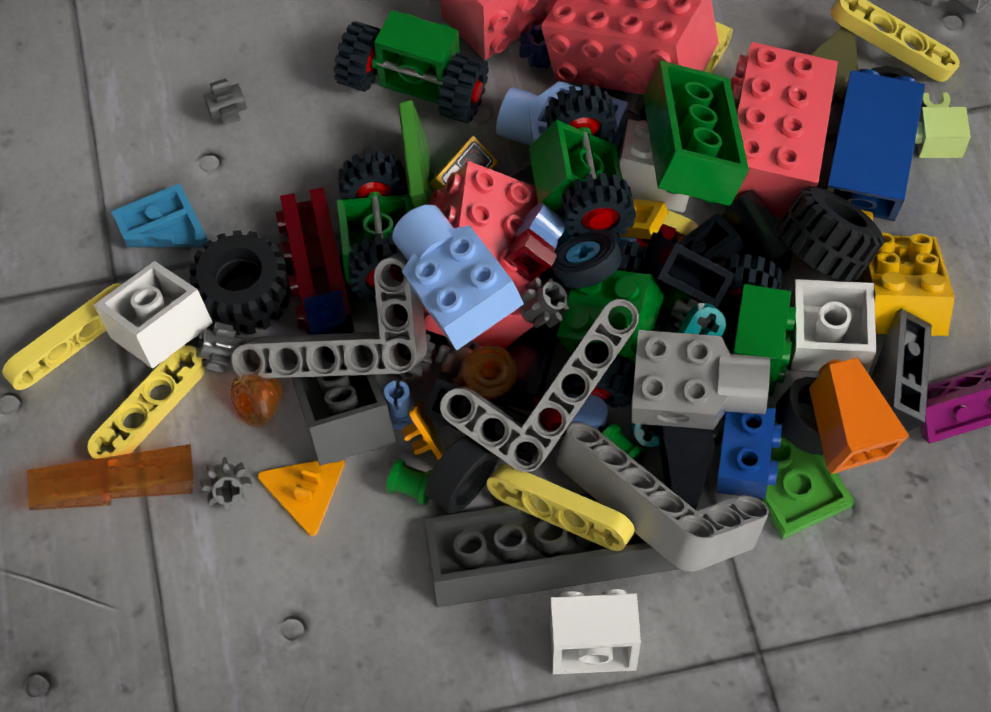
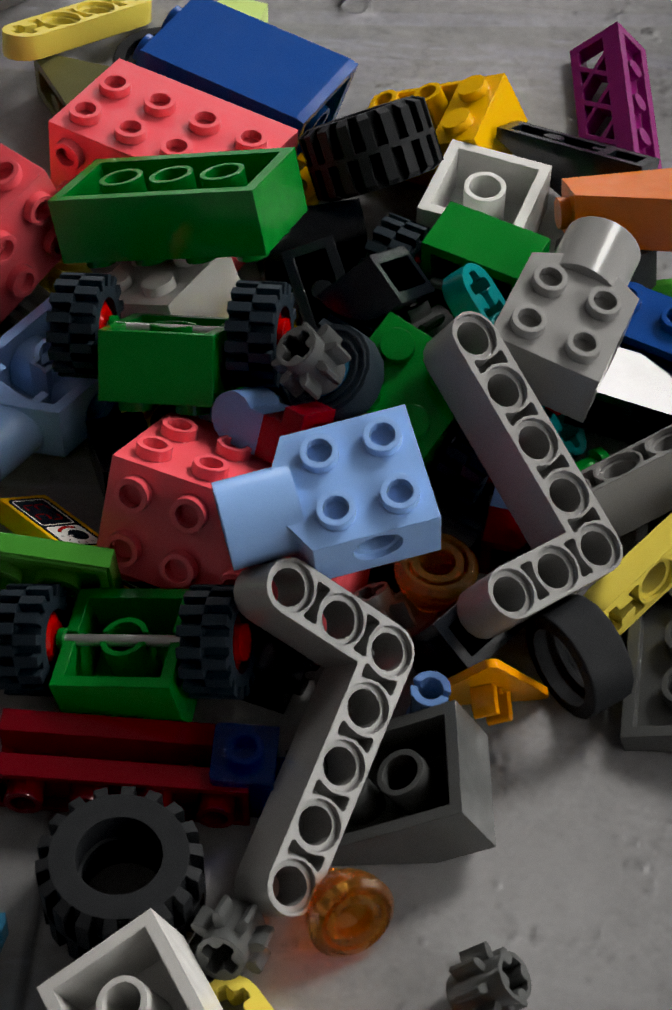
camera: 75 degrees left, 10 degrees down
light orange piece [258,460,345,536] -> none
green bush [386,458,432,506] -> none
none -> dark grey gear [271,322,351,400]

